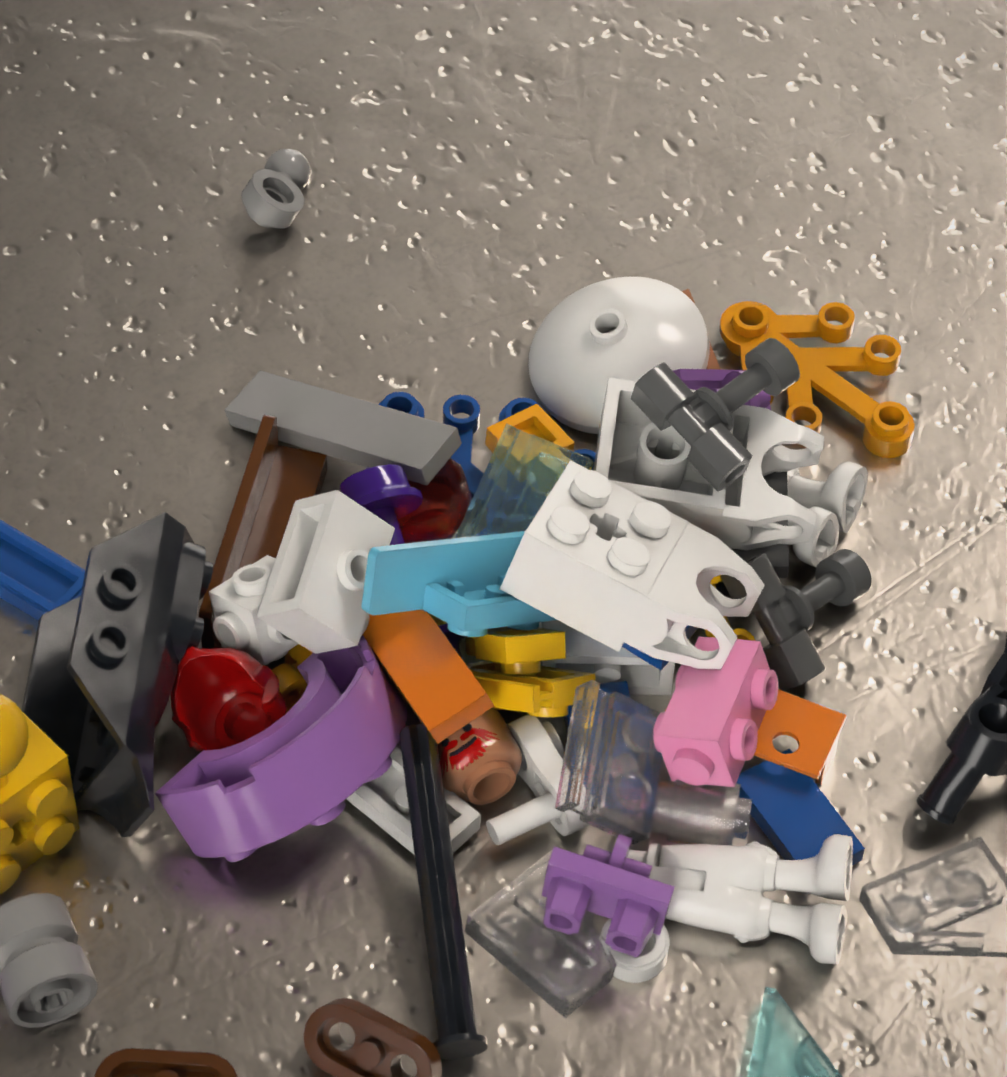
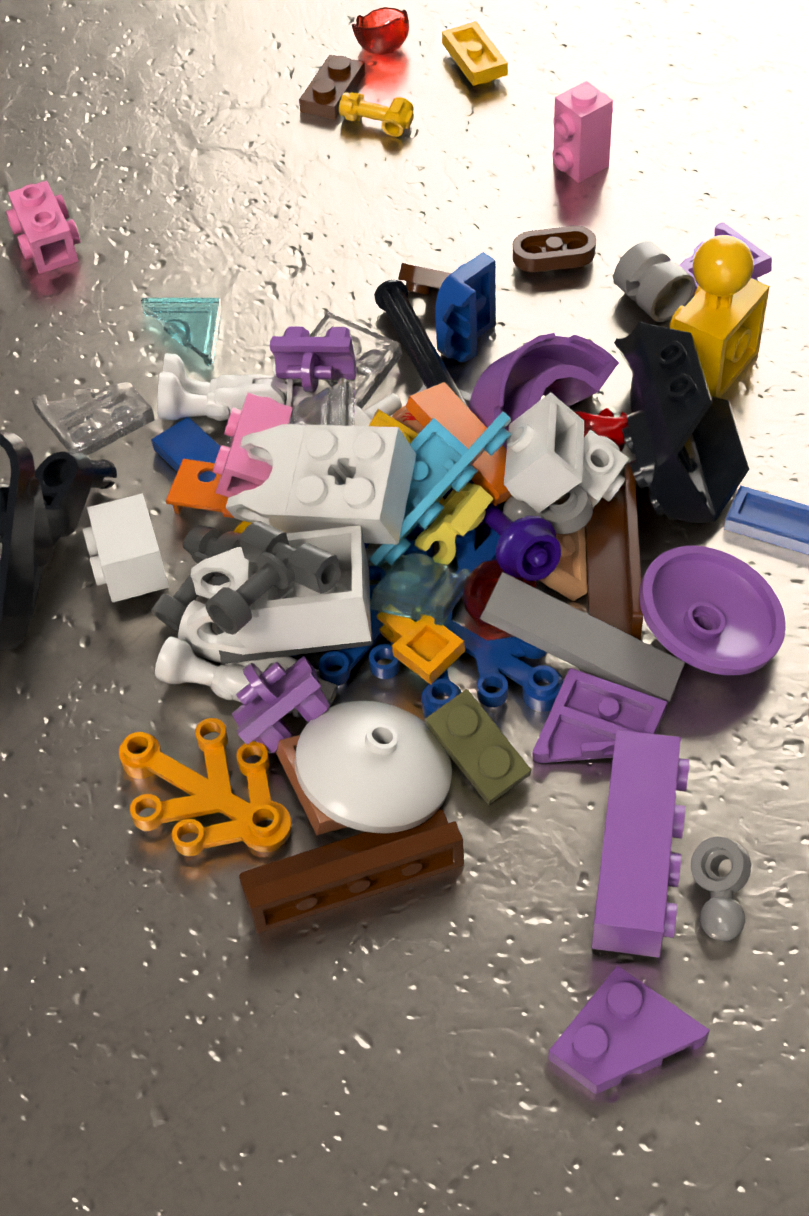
camera: 175 degrees right, 0 degrees up
none -> white brick [83,493,169,602]
none -> reddish brown panel [239,809,464,934]
none -> olive plate [425,689,531,806]
none -> blue slope [435,252,496,362]
none -> medium lavender wing [532,668,667,763]
none -> medium lavender wing [548,965,710,1095]
none -> medium lavender brick [592,730,689,958]
none -> medium lavender dish [639,546,786,675]

